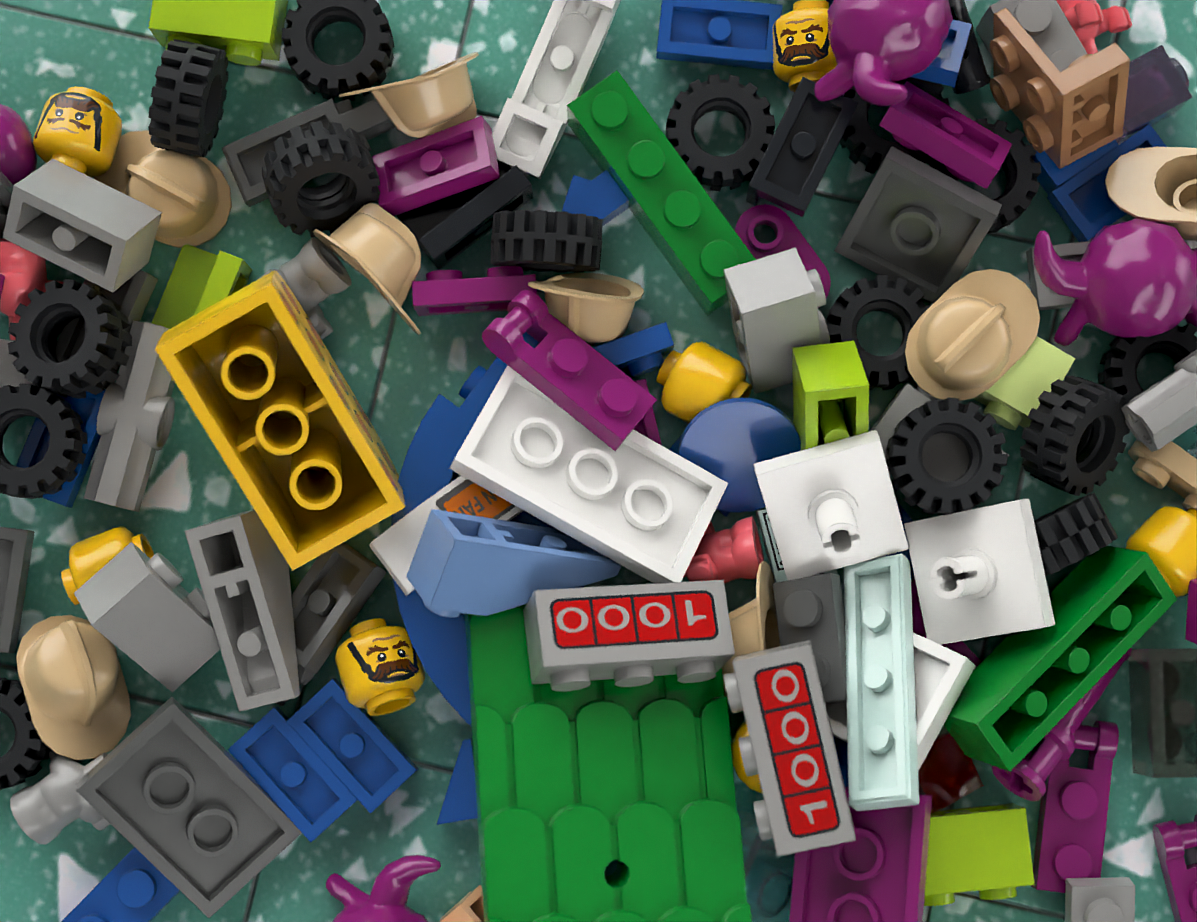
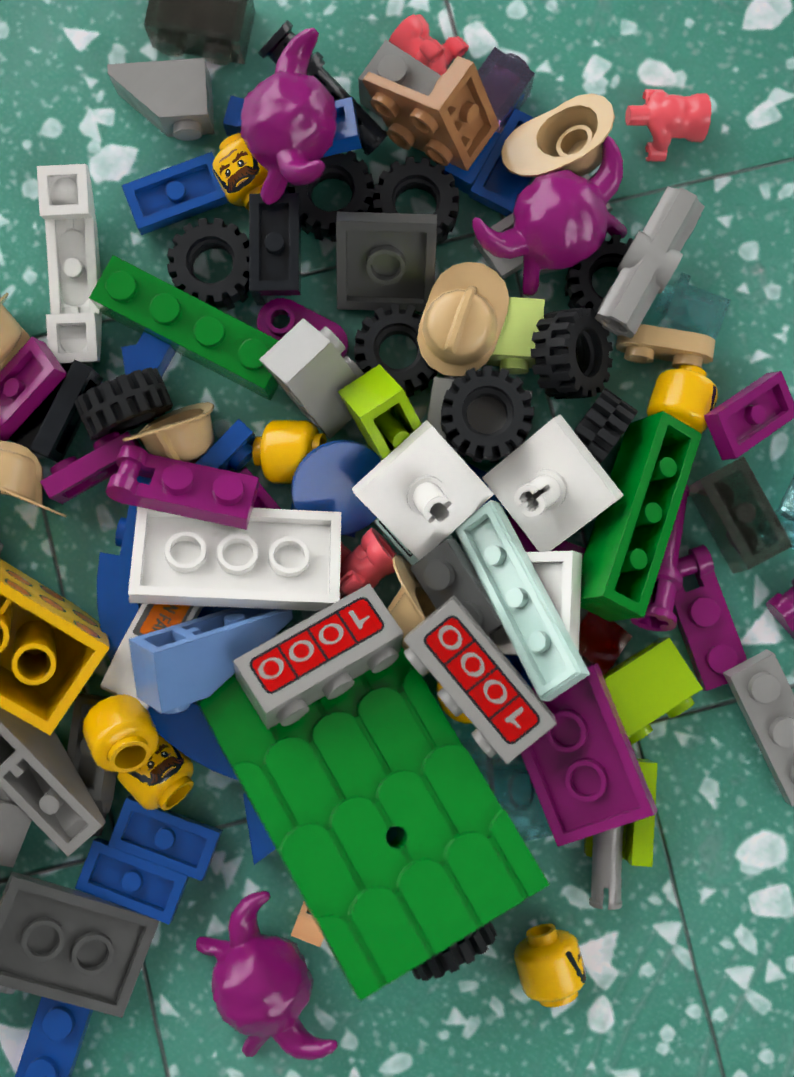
camera: 25 degrees left, 0 degrees up
magenta plate [879,81,1012,189] -> none
none -> yellow head [83,694,159,773]

